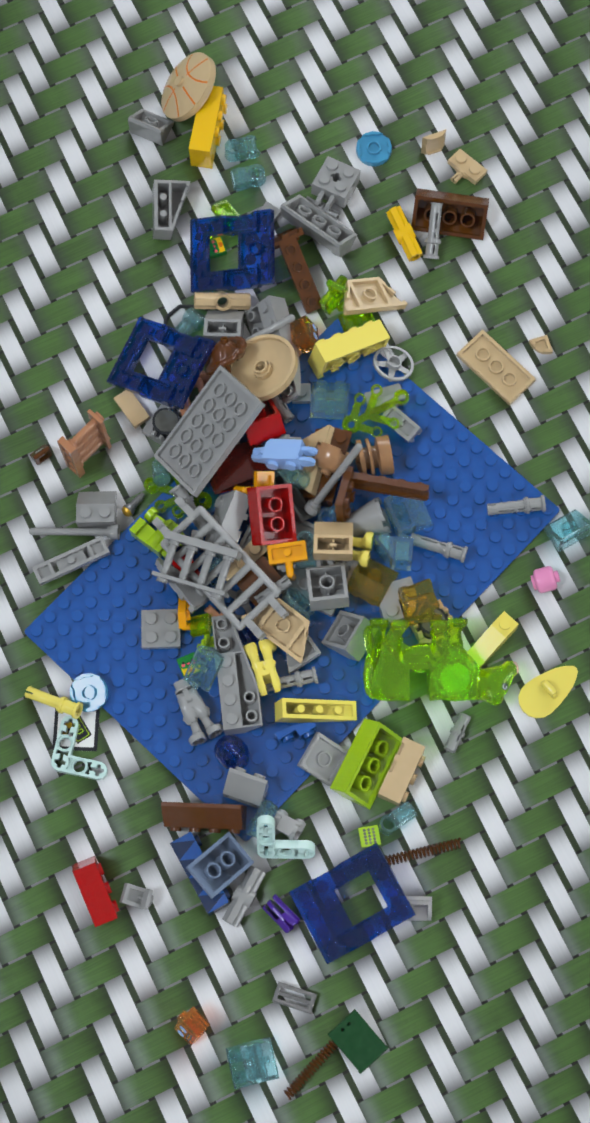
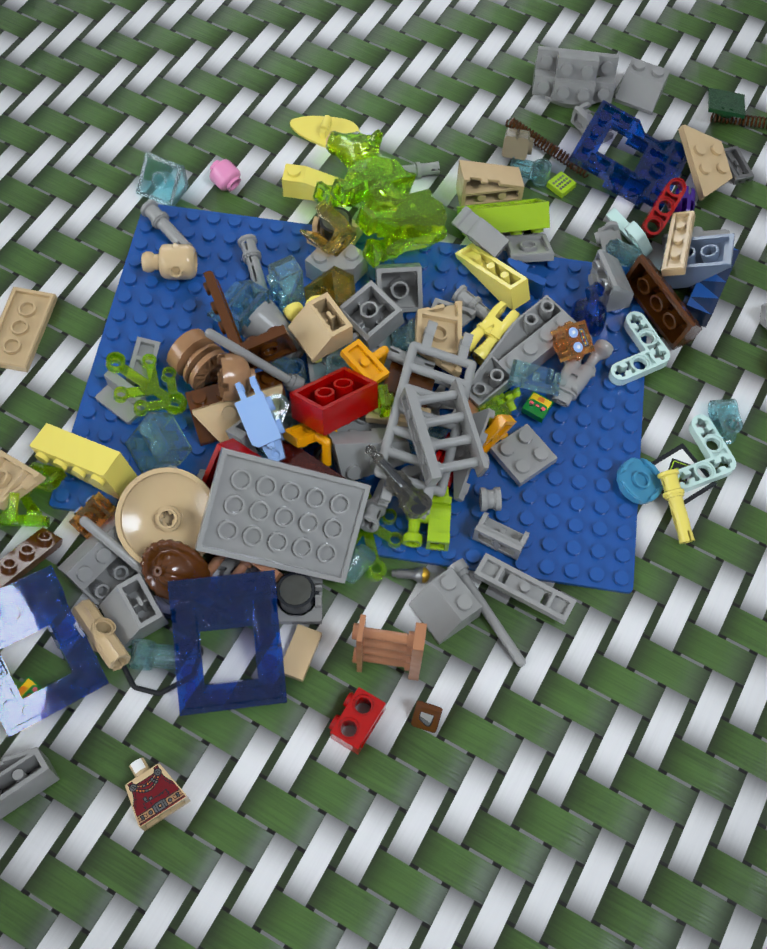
camera: 130 degrees left, 10 degrees down
light grey wheel [373,346,414,382] -> none
none -> torso [125,758,191,831]
none -> tan piece [141,243,198,280]
none -> red brick [329,687,386,755]
none -> clear smoke piece [365,445,432,519]
none -> clear neon green plate [378,384,394,418]
none -> light grey piece [451,206,509,258]
none -> light grey hinge [473,512,530,560]
none -> light grey wheel [479,487,502,512]
none -> dark tan brick [502,128,534,160]
none -> light grey piece [532,46,619,109]
none -> clear orange head [551,320,595,363]
none -> light aqua beam [608,311,670,386]
none -> light grey slope [614,58,670,115]
none -> red beam [641,178,687,238]
none -> tan tile [661,211,695,277]
none -> tan wing [678,125,733,200]
none -> clear light blue piece [708,399,743,444]

